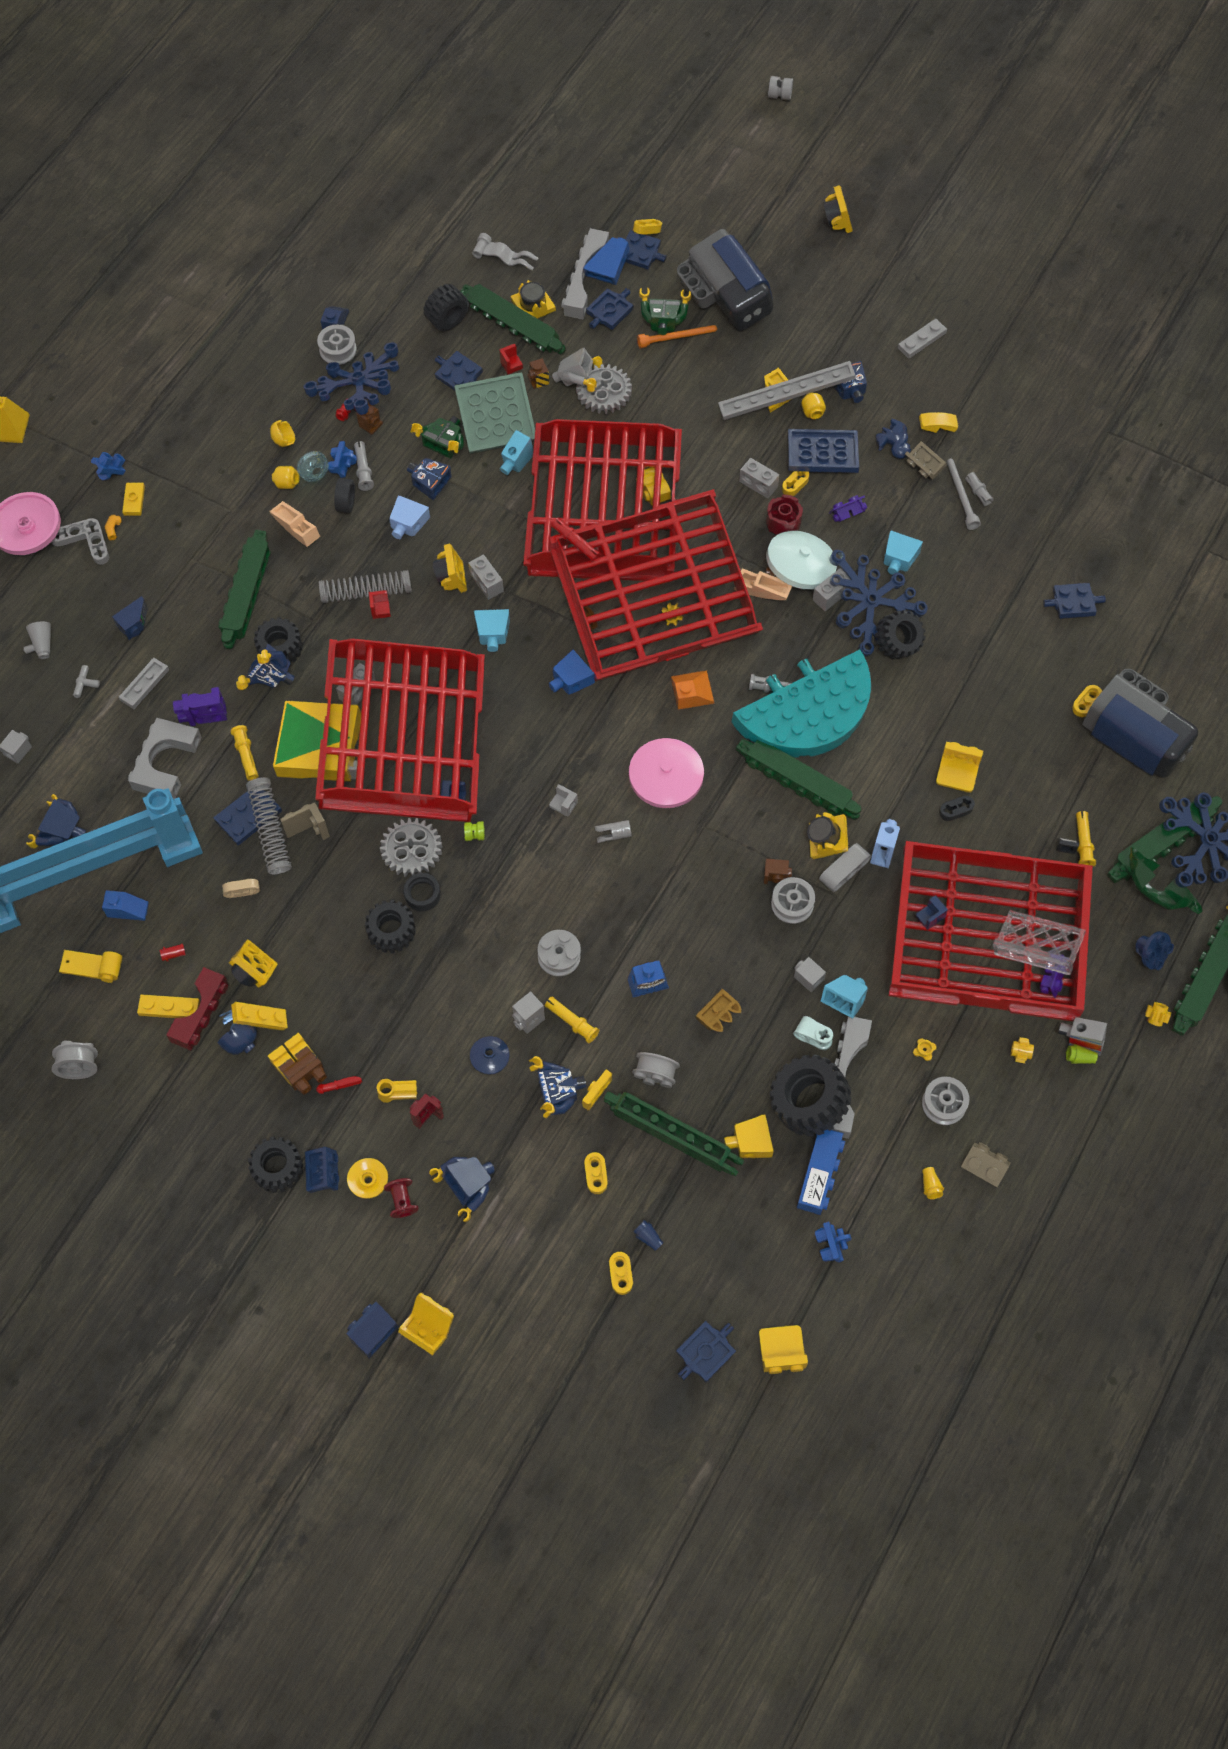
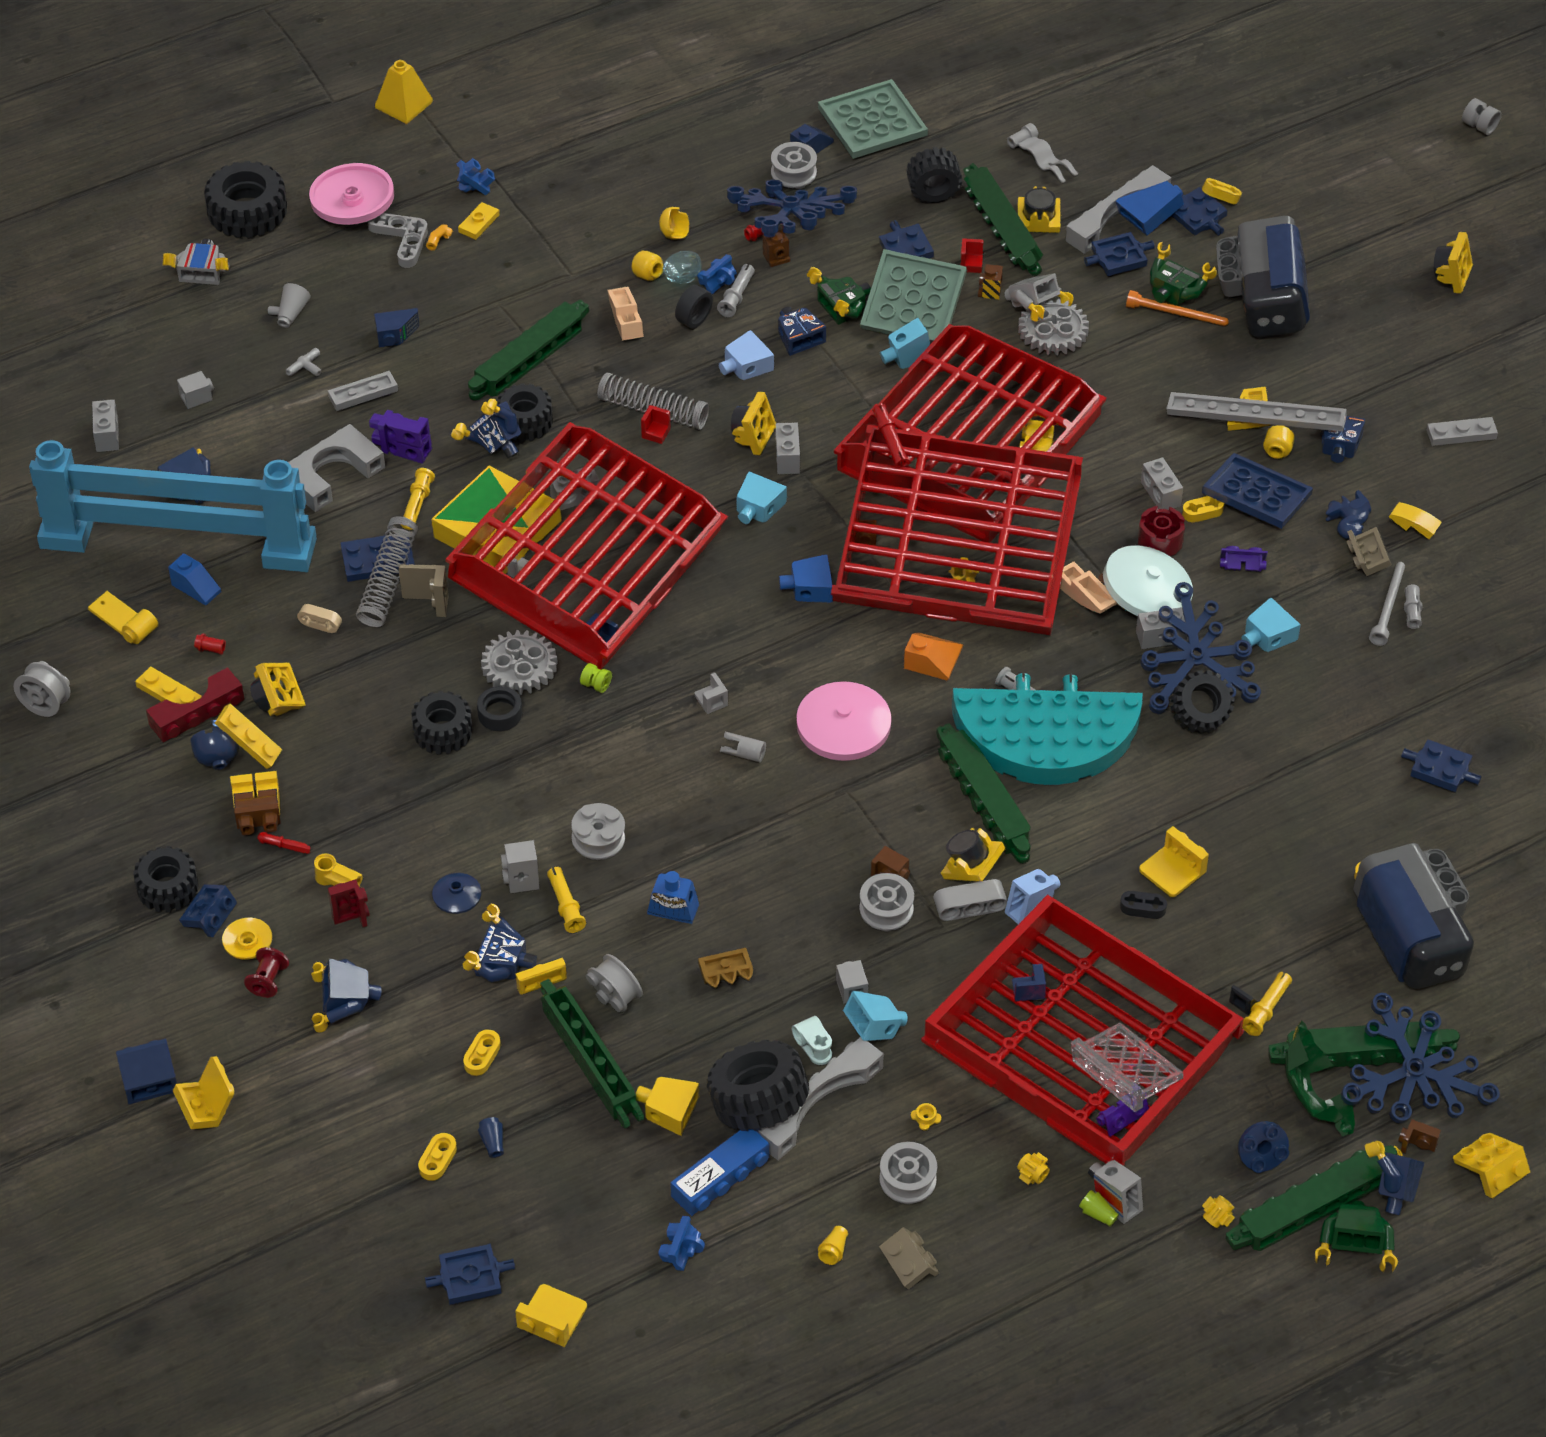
camera: 30 degrees right, 15 degrees down
none -> sand green plate [818,79,928,159]

